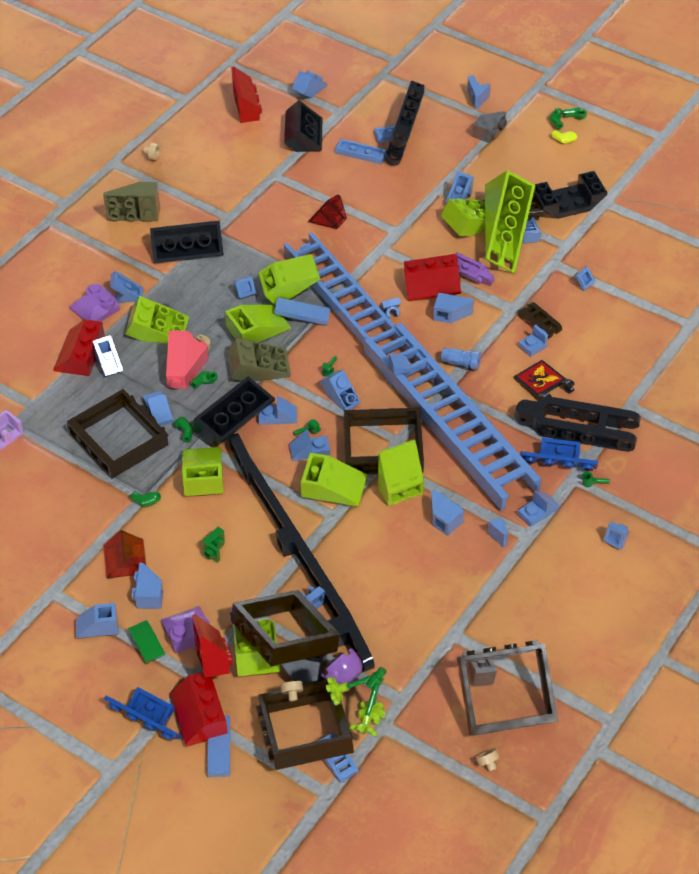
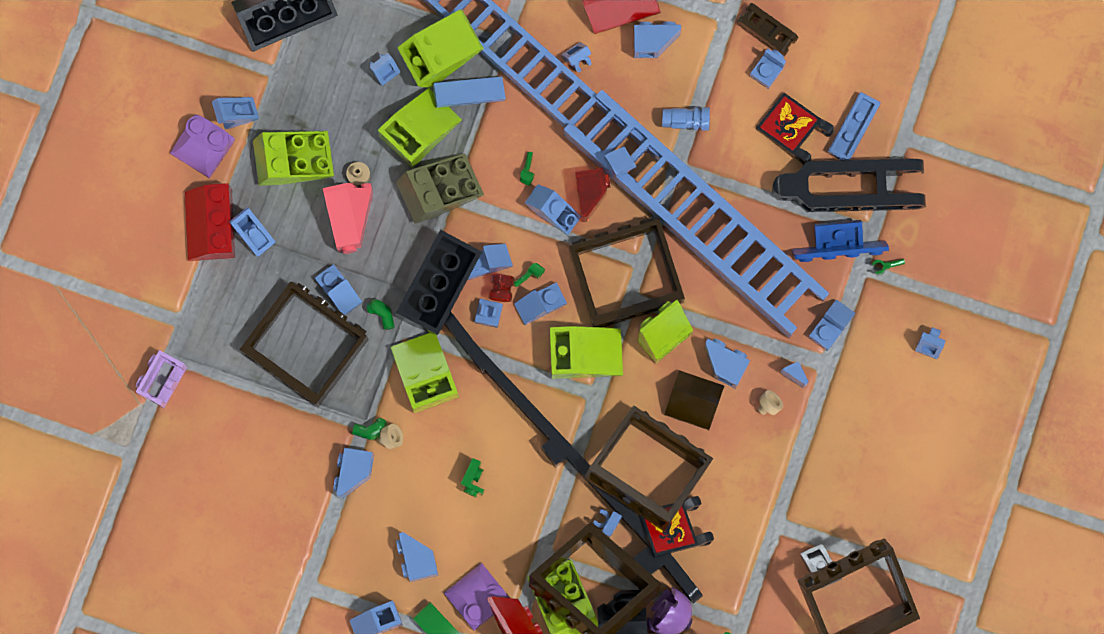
camera: 15 degrees left, 30 degrees up
clear red slope [103,530,146,579] -> none
green arm [190,371,218,389] -> none
none -> medium blue slope [333,448,374,498]
none -> tan tile [378,424,403,449]
none -> medium blue tile [474,299,503,328]
none -> clear red wheel [489,274,515,302]
none -> clear red slope [575,168,611,223]
none -> dark brown window [584,405,713,532]
none -> flag [639,496,714,558]
none -> dark brown slope [664,370,724,431]
none -> tan tile [758,390,783,415]
none -> medium blue tile [827,92,881,160]

